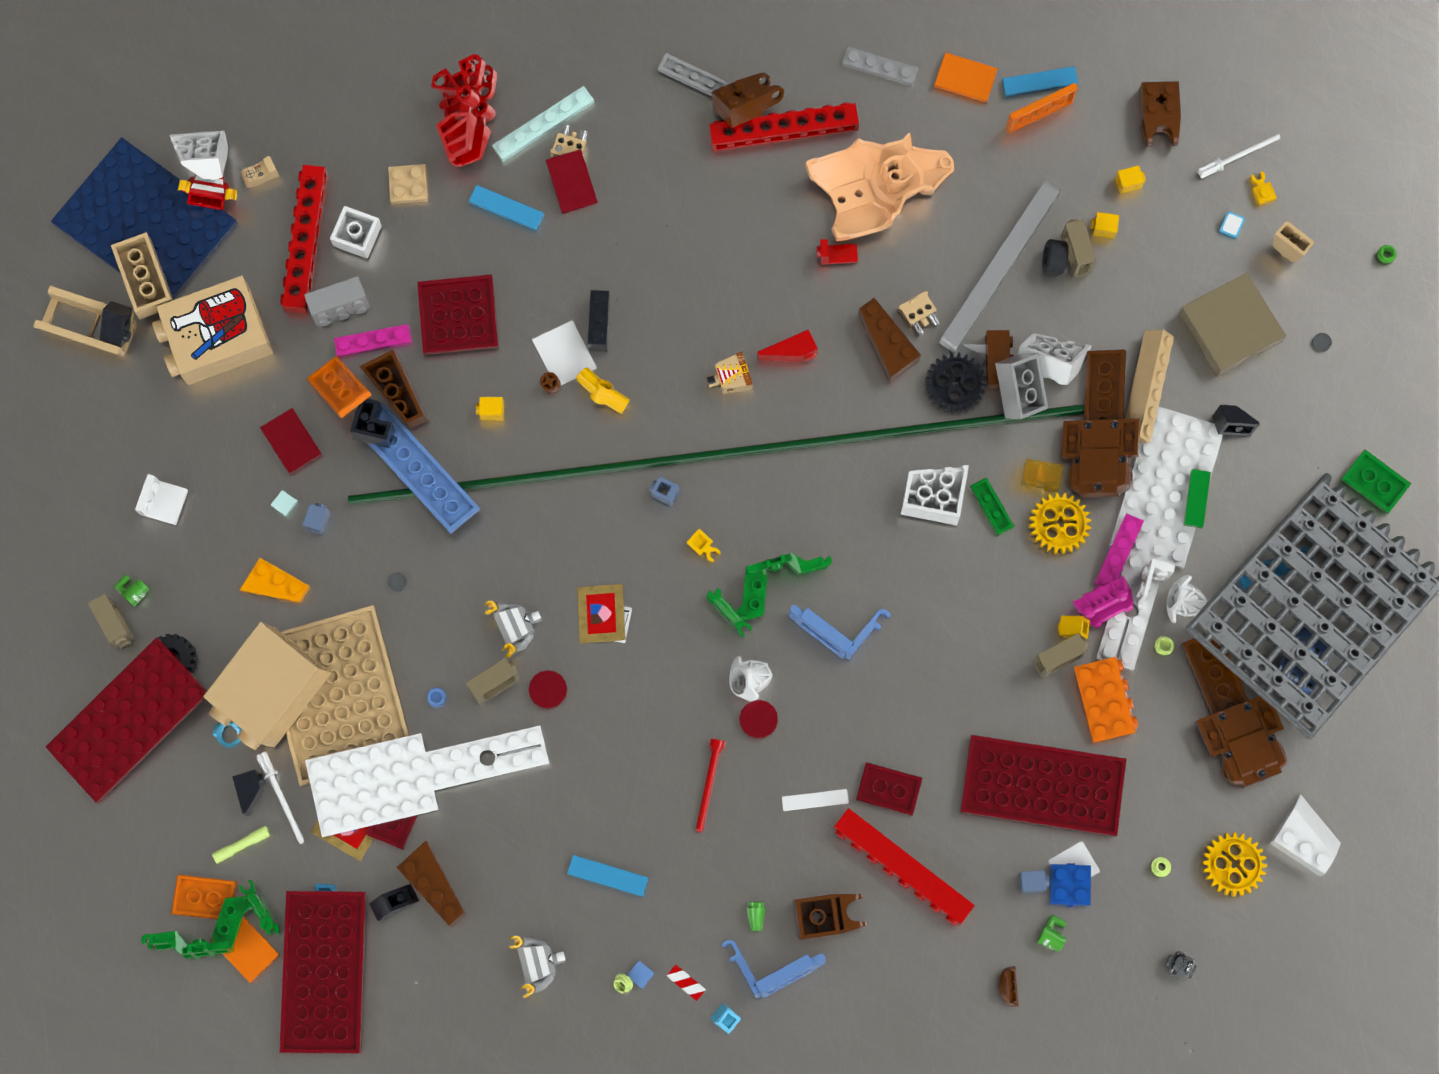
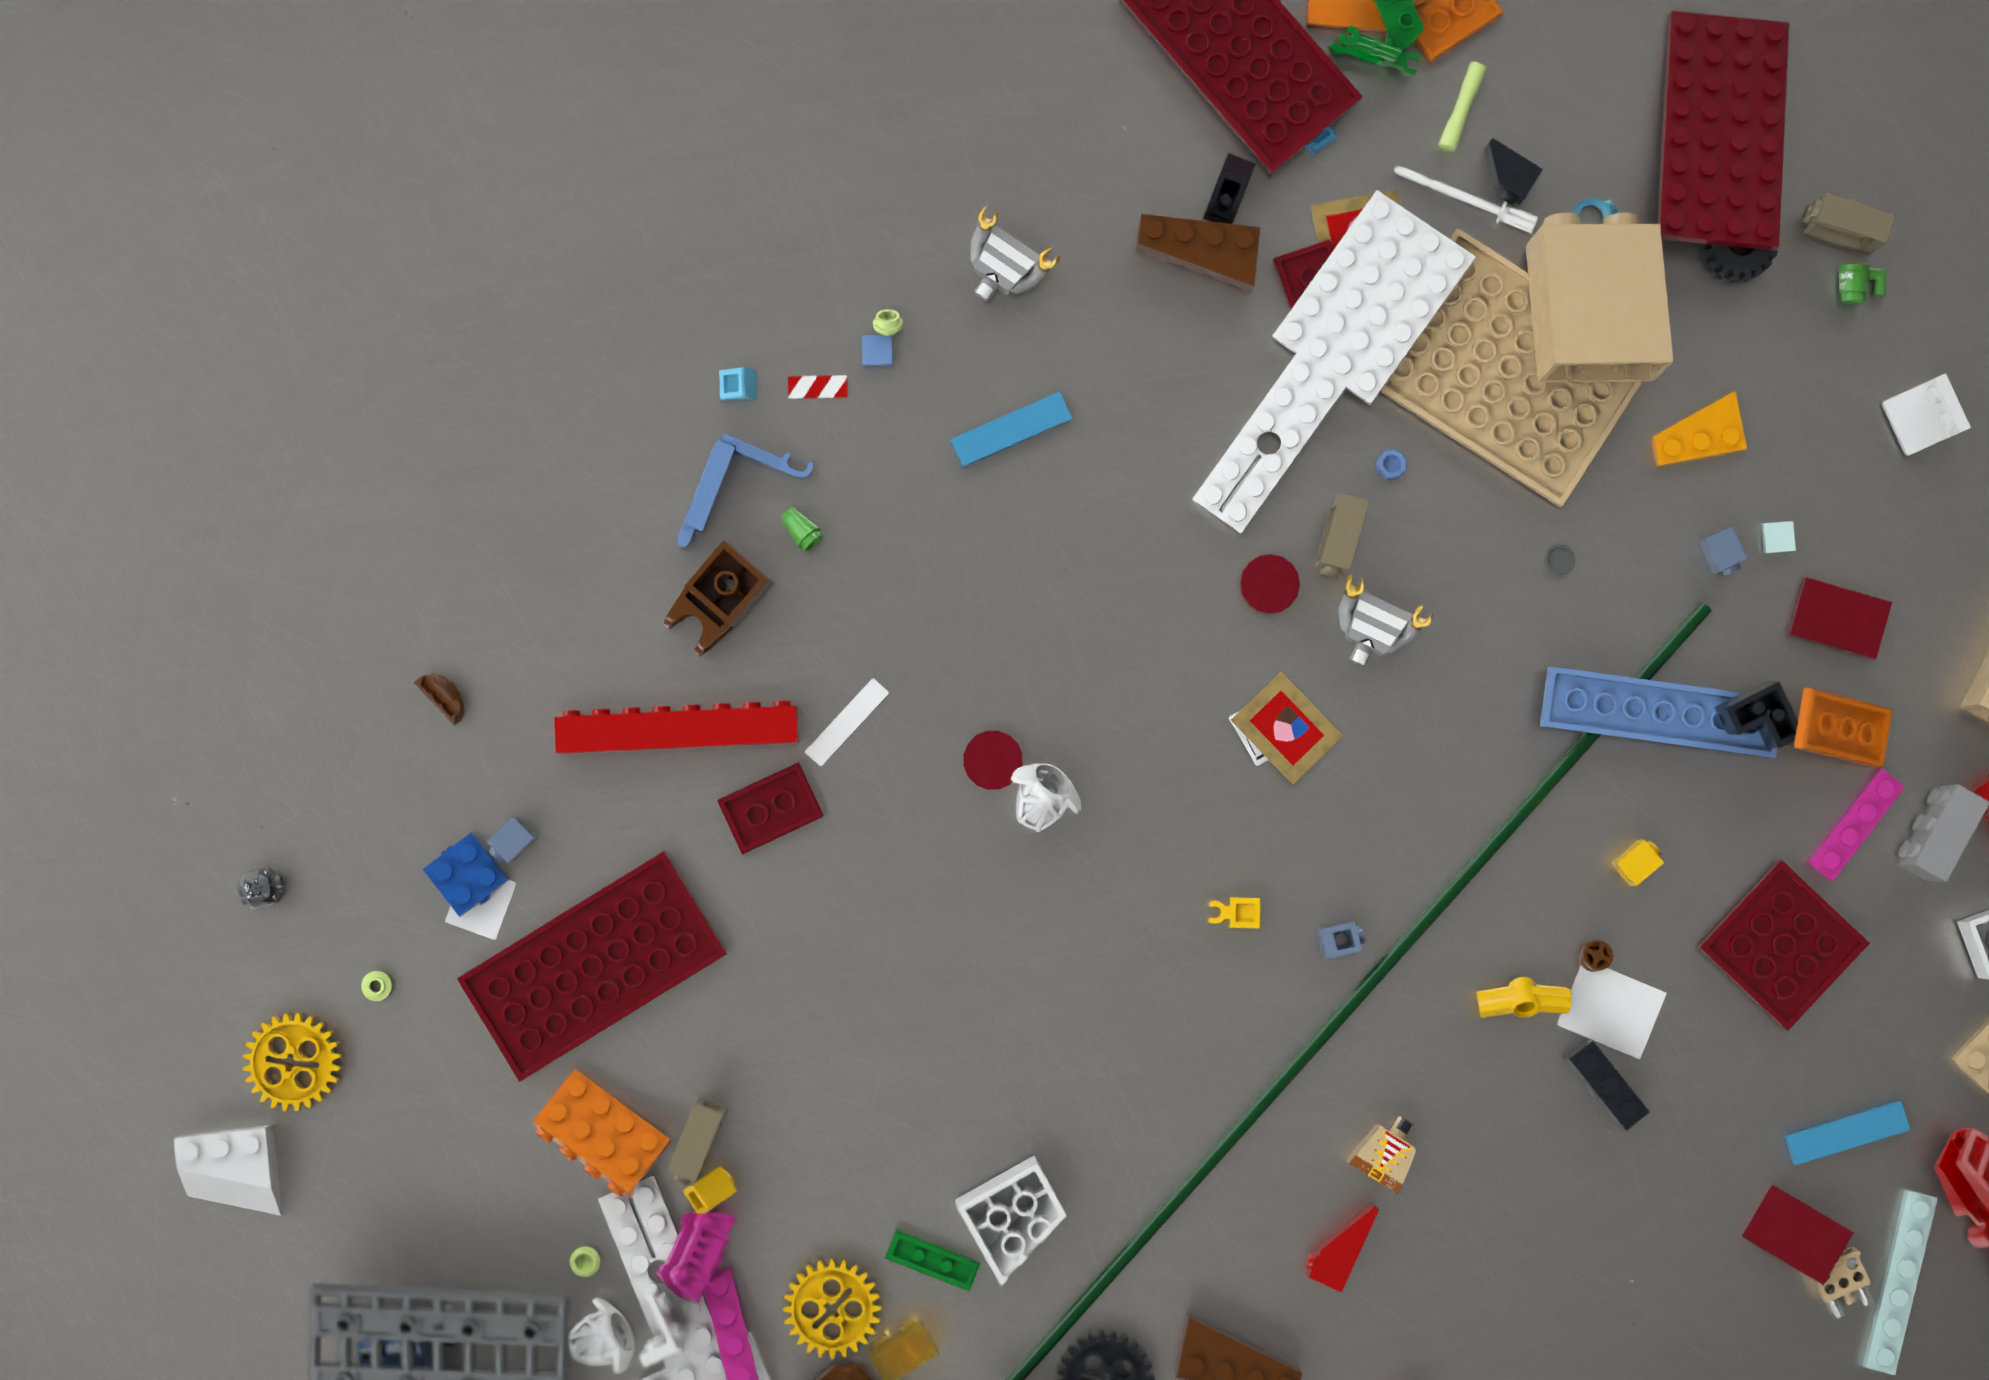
camera: 130 degrees right, 10 degrees up
reddish brown wedge [359,350,429,429] -> none
red piece [696,739,726,833] -> none
green piece [706,553,832,638] -> none
medium blue hinge [788,605,891,660] -> none
bright green piece [1037,915,1067,952] -> none
reddish brown piece [1181,635,1287,788] -> none

